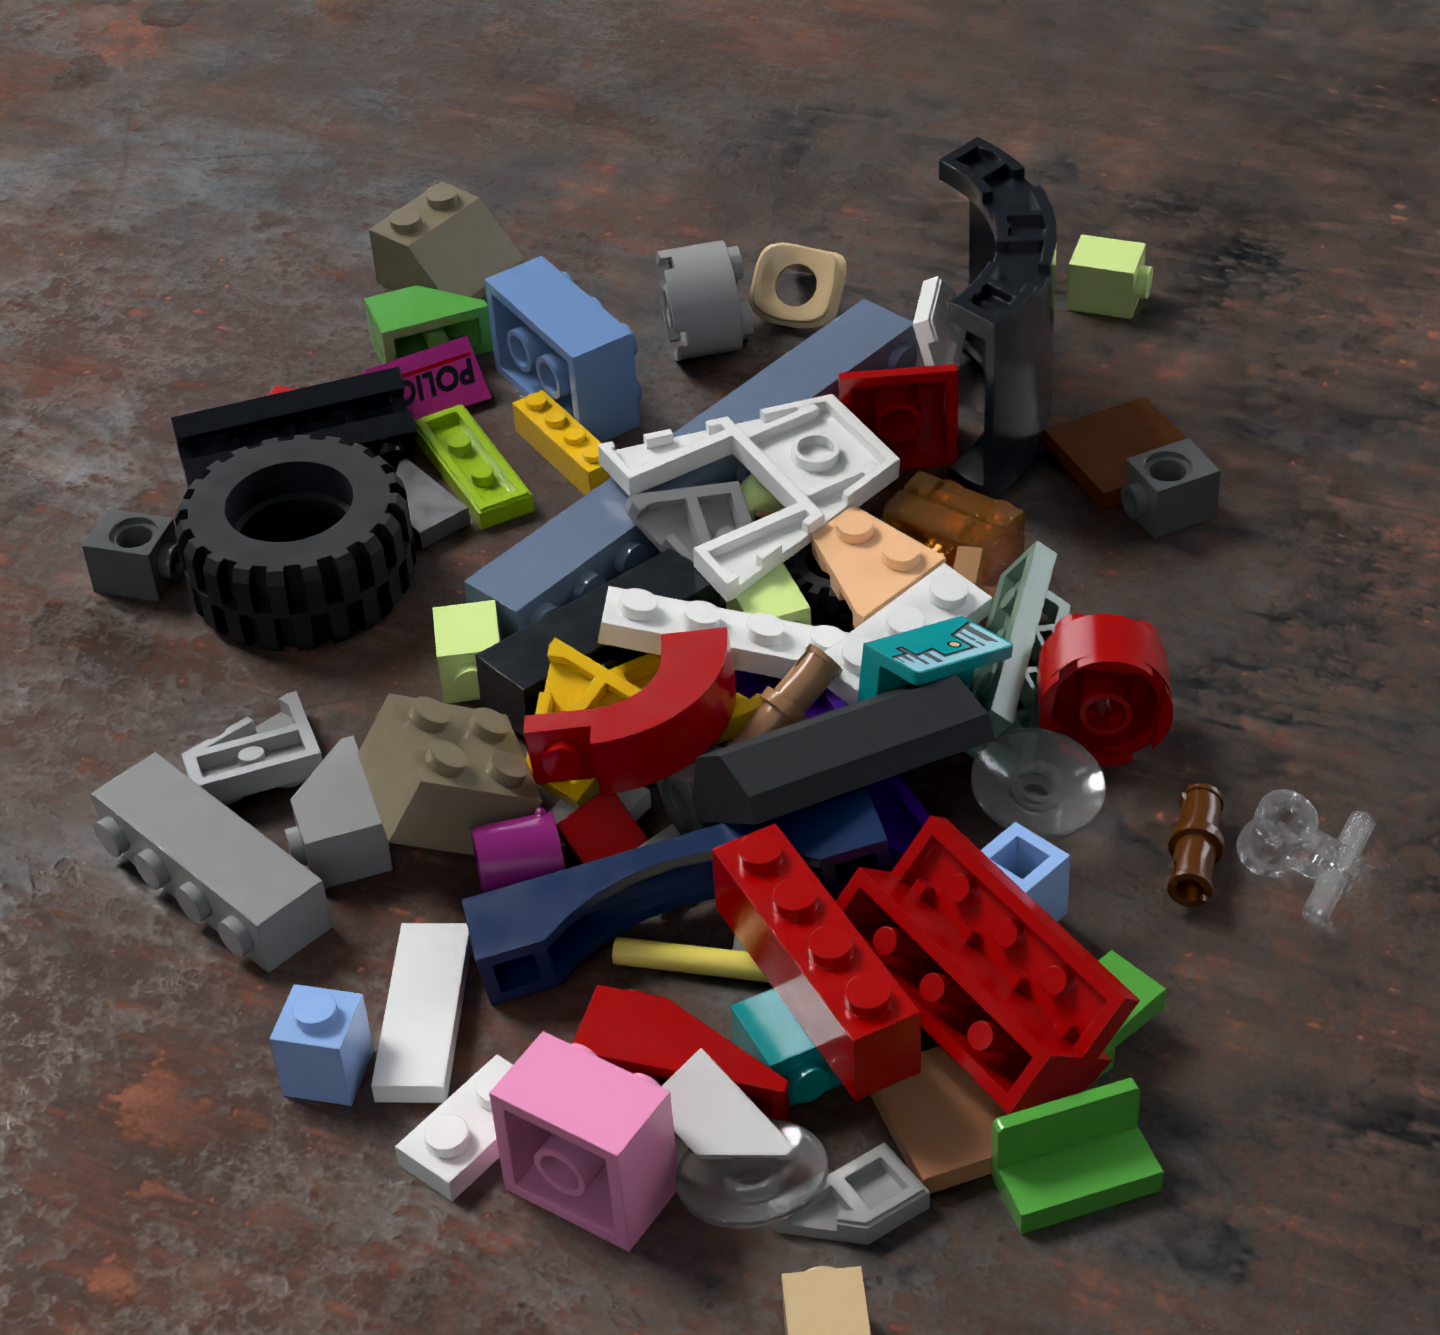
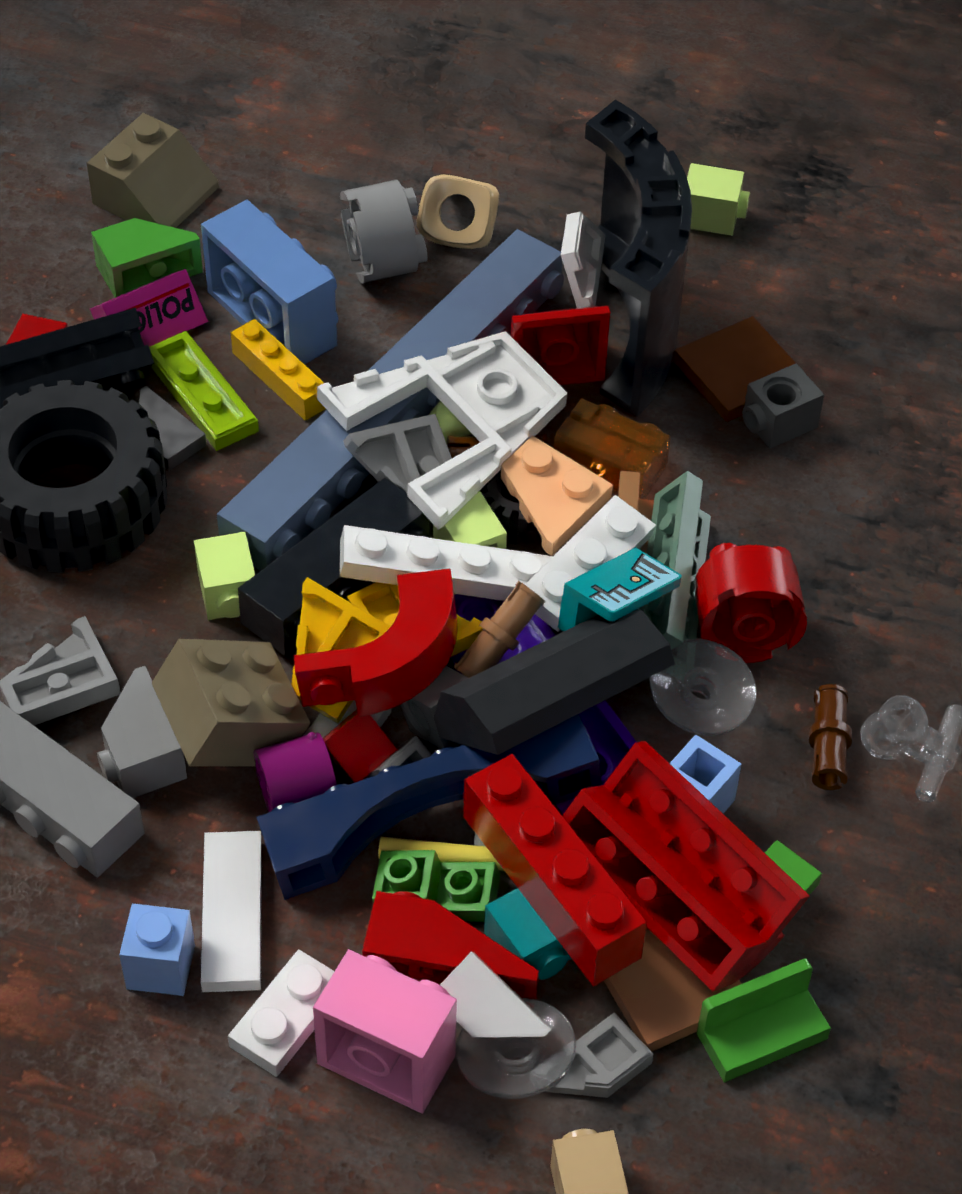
camera: 10 degrees left, 10 degrees up
none -> bright green slope [372,850,500,922]

